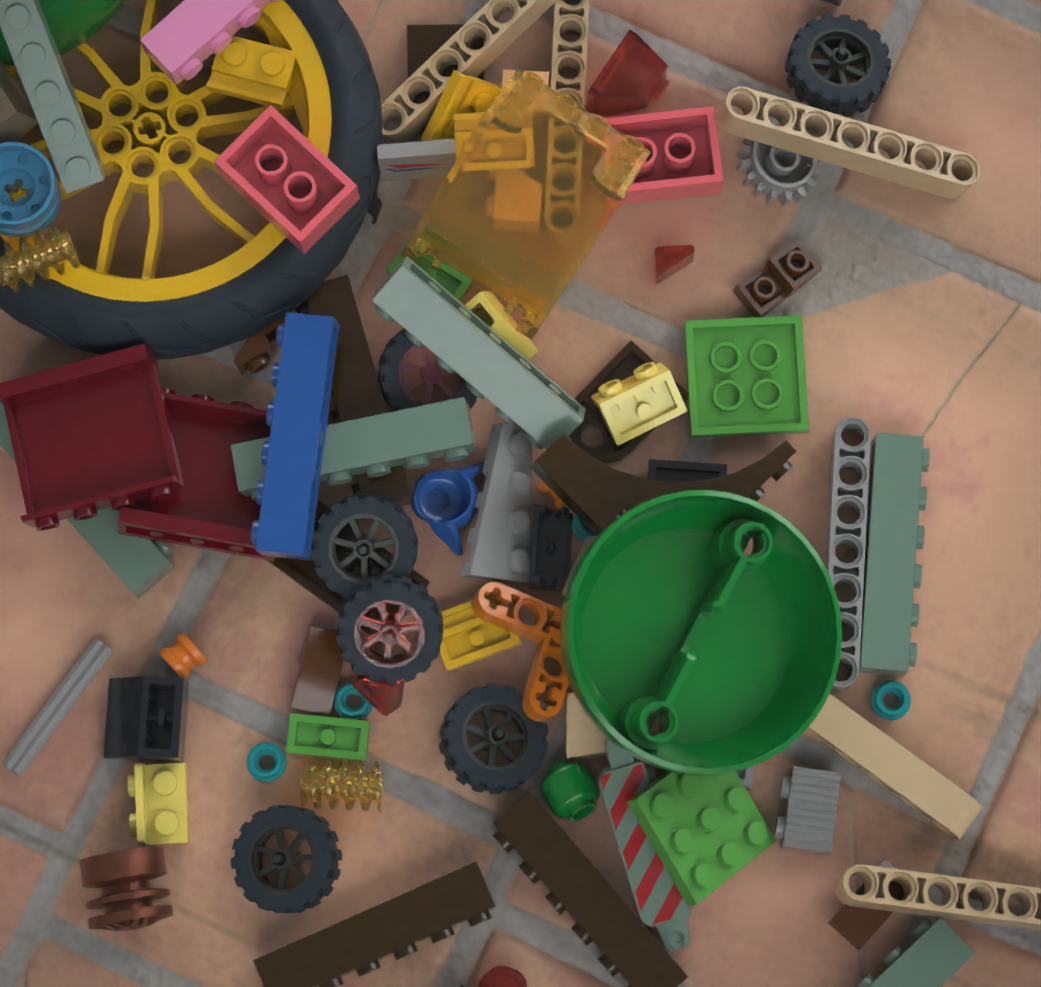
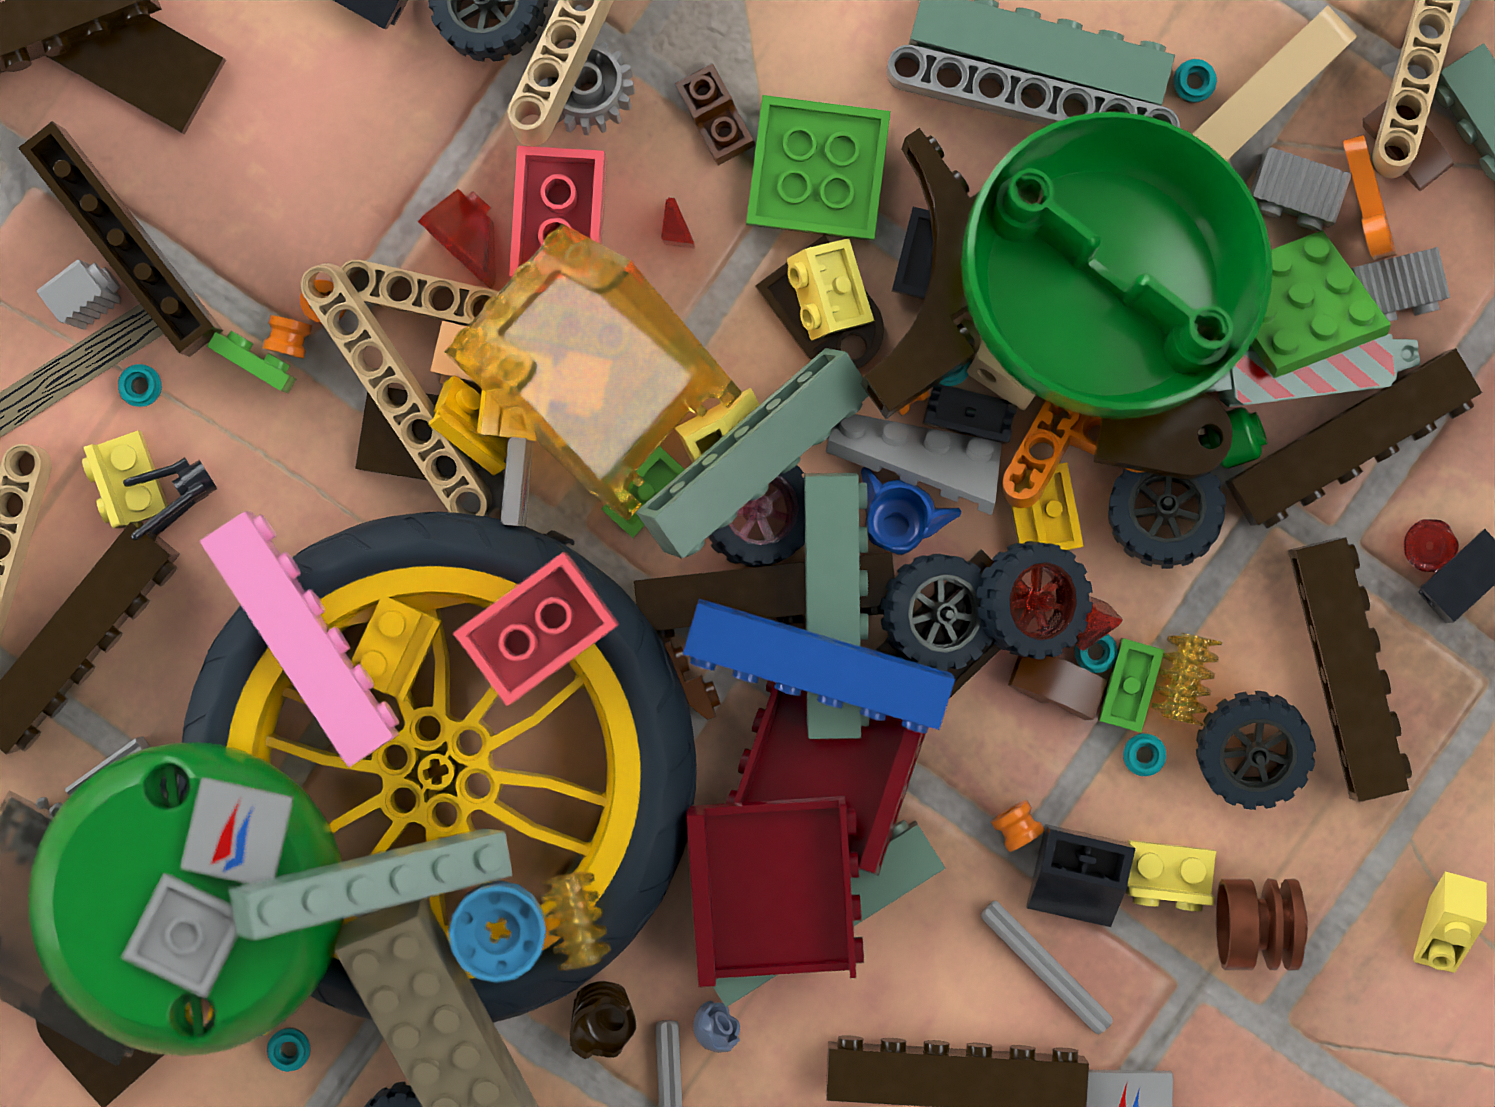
camera: 80 degrees left, 10 degrees up
none -> dark brown tile [1094,393,1233,479]
none -> orange beam [1343,134,1397,261]
none -> light grey brick [1351,247,1450,322]

